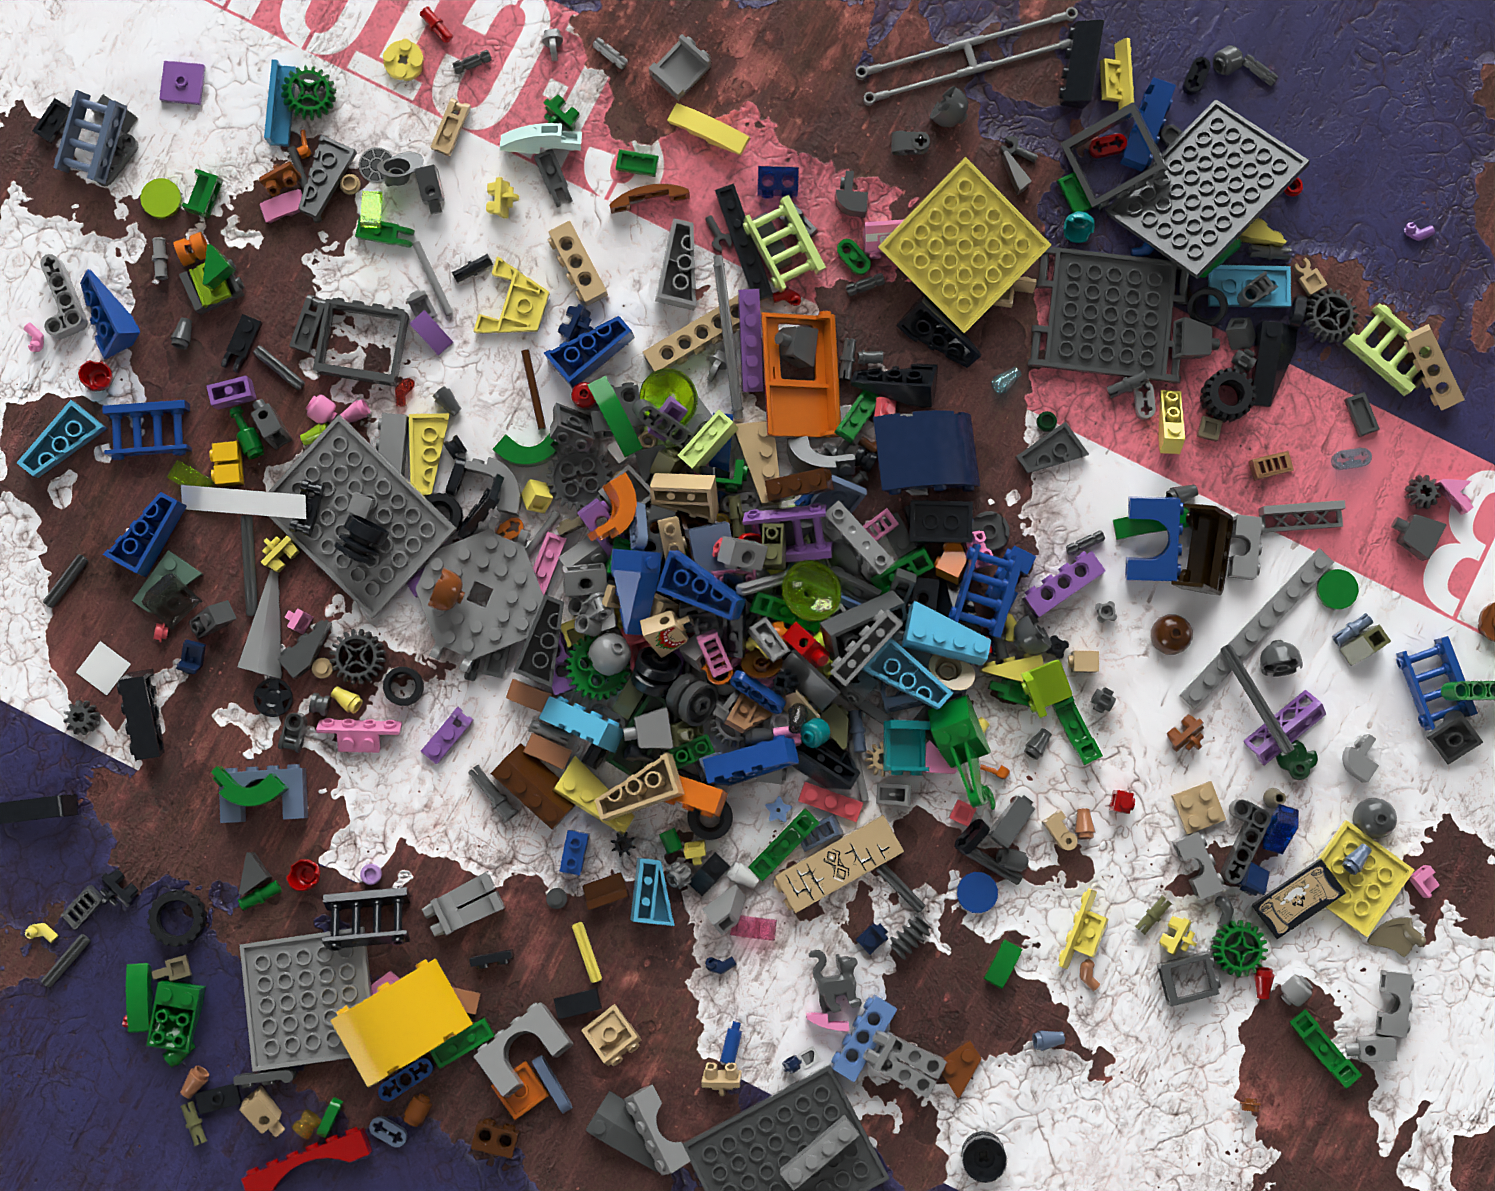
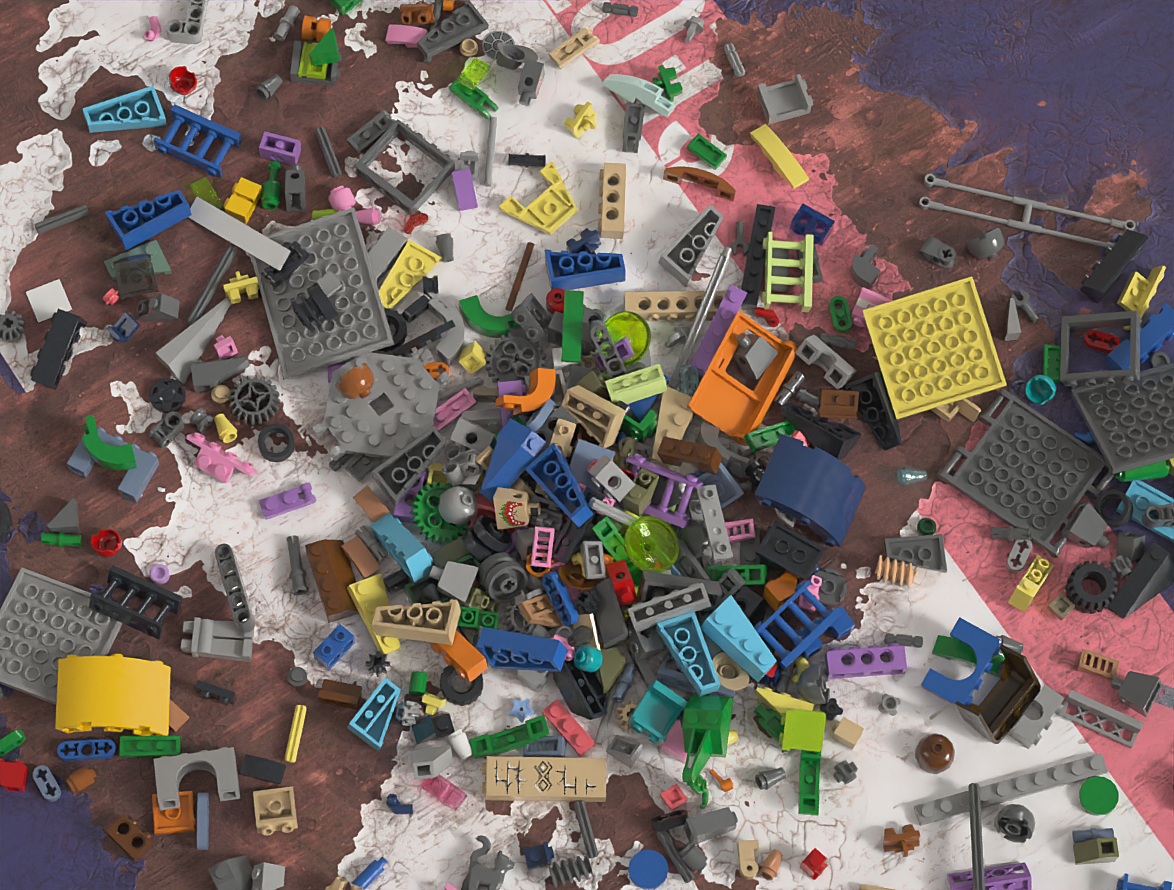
camera: 30 degrees right, 15 degrees down
blue wedge [80,269,140,359] -> none
black hinge [221,314,262,373] -> none
none -> dark grey beam [215,543,255,633]
none -> clear light blue beam [679,364,699,397]
none -> light grey arch [795,335,856,389]
none -> reddish brown plate [818,389,859,419]
none -> light nougat piece [875,555,917,588]
none -> dark grey torso [1111,671,1162,717]

